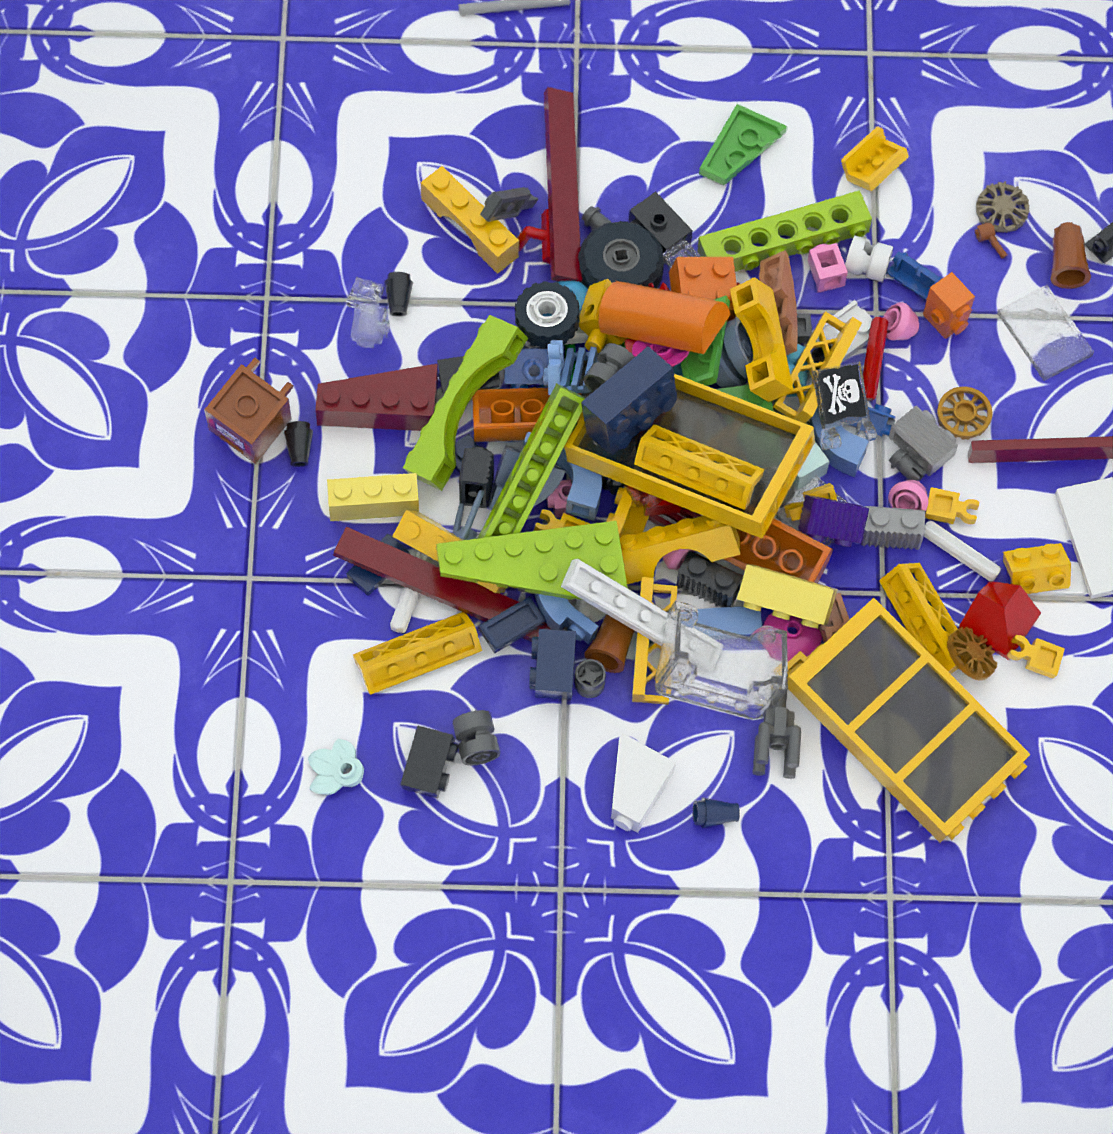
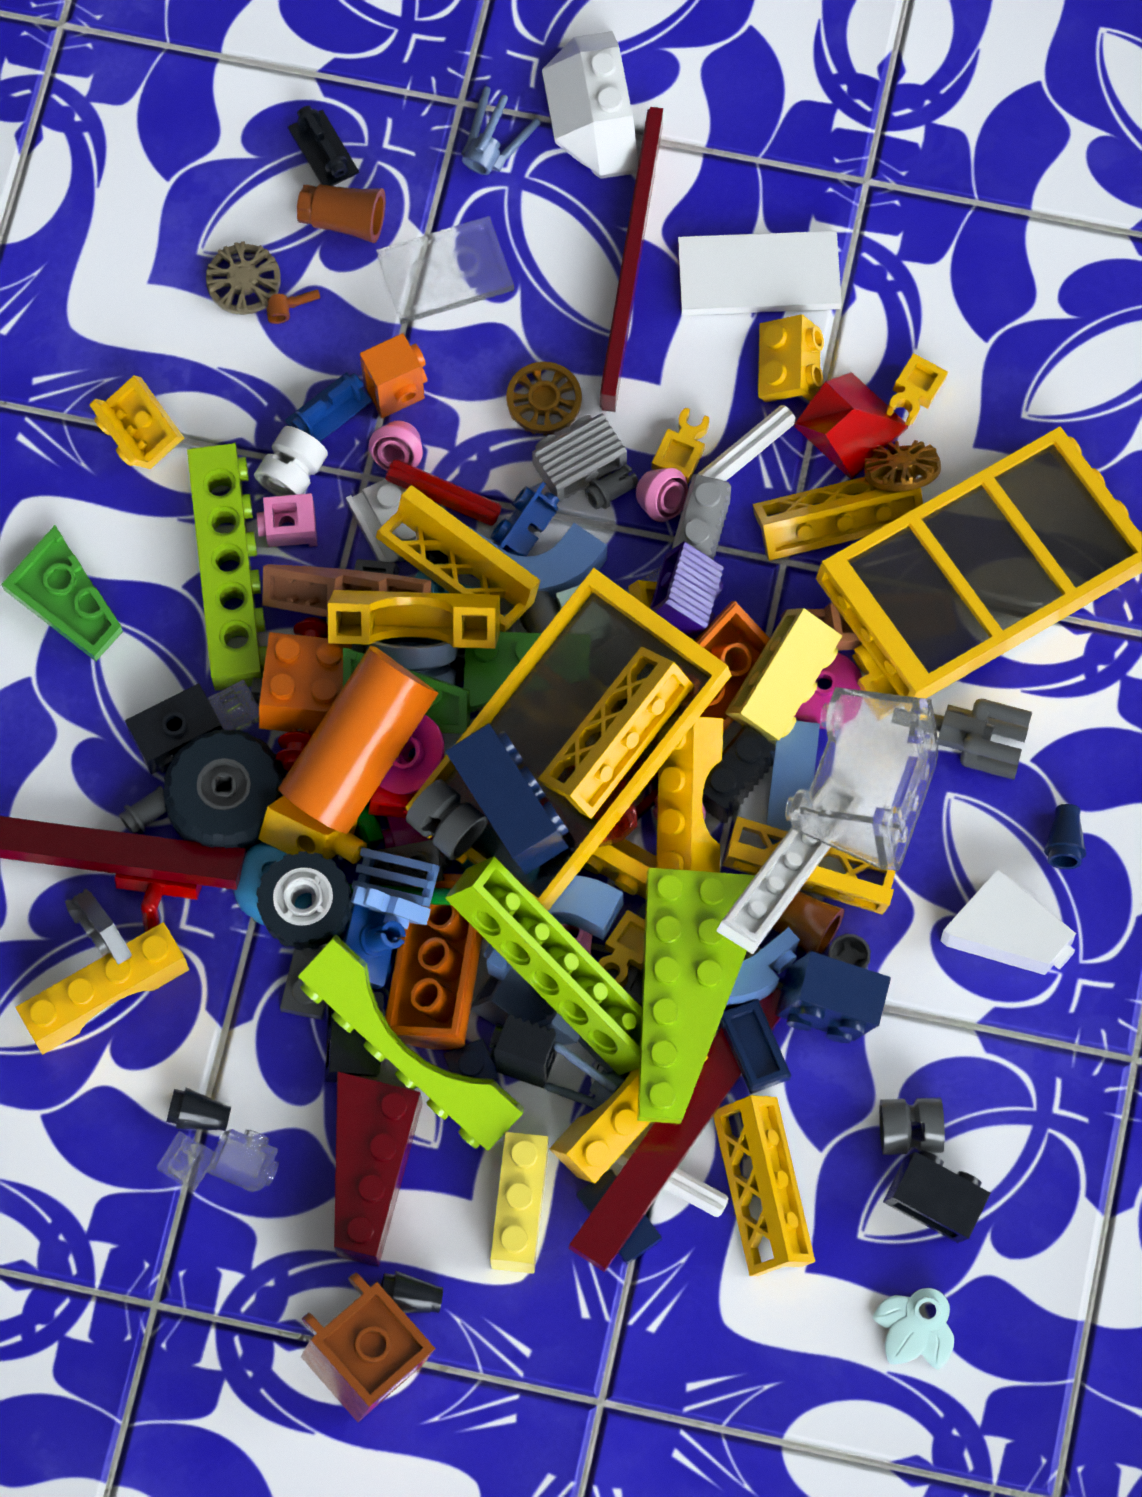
camera: 75 degrees left, 5 degrees up
flag [812,362,877,450] -> none

